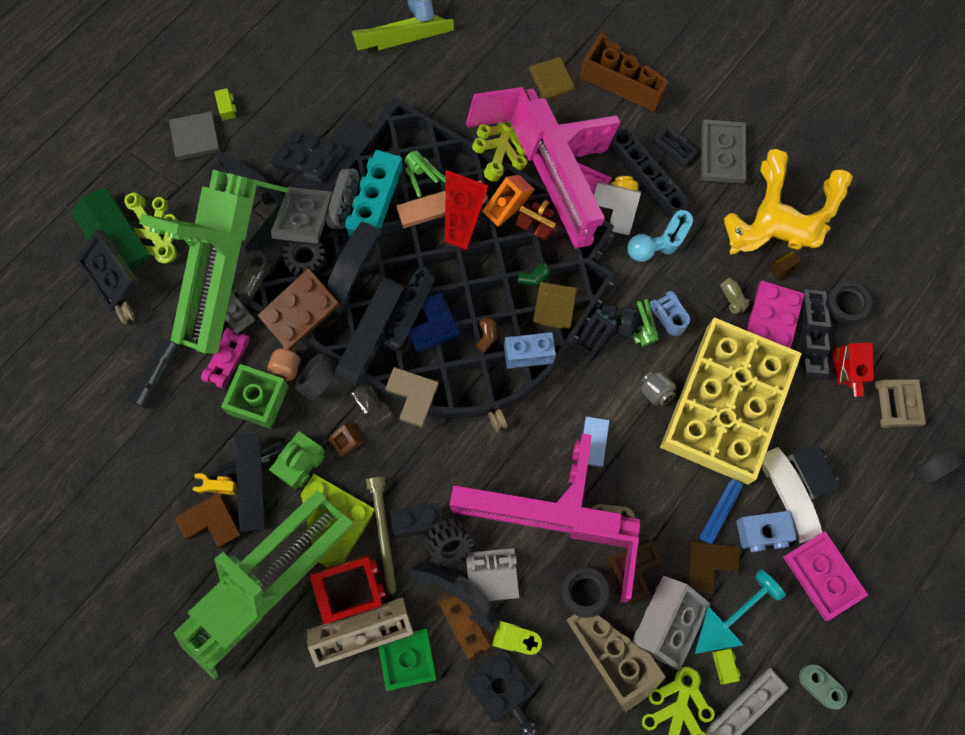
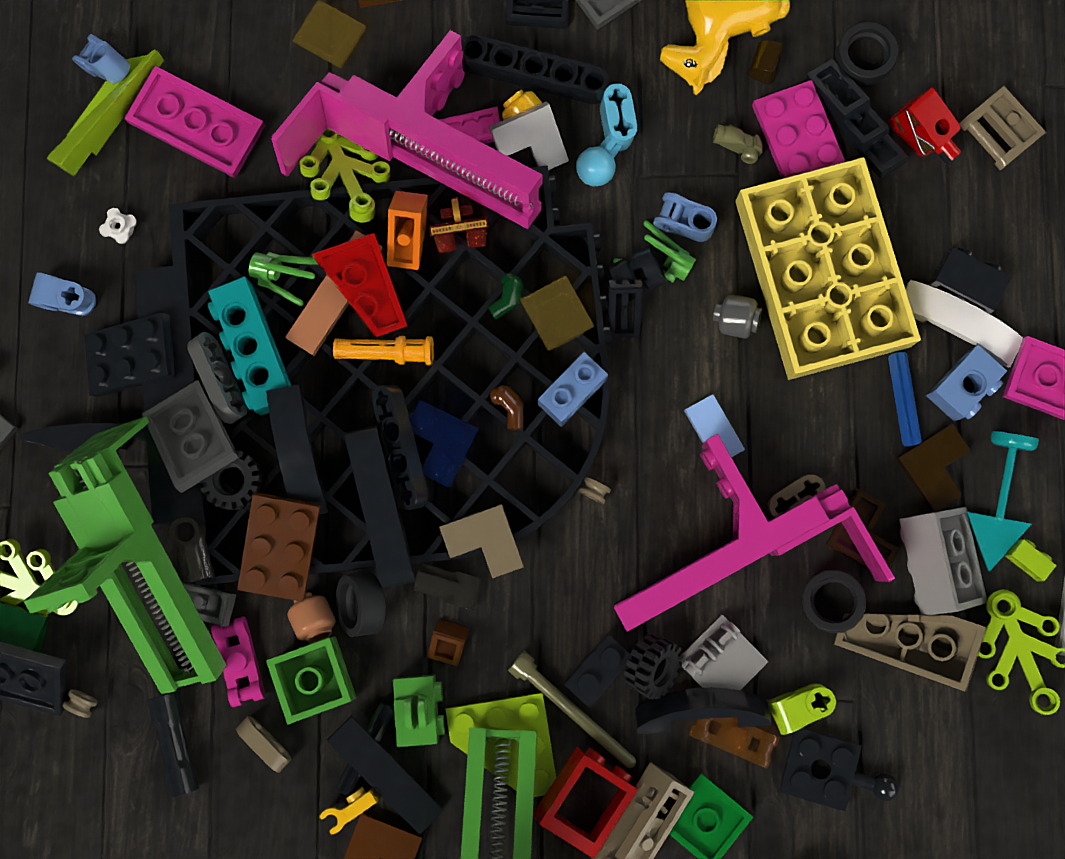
camera: 30 degrees left, 10 degrees up
none -> medium blue piece [28,273,96,316]
none -> white plate [99,208,137,244]
none -> dark pink plate [124,66,266,178]
none -> dark tan beam [236,716,292,773]
none -> light orange pin [333,336,434,365]

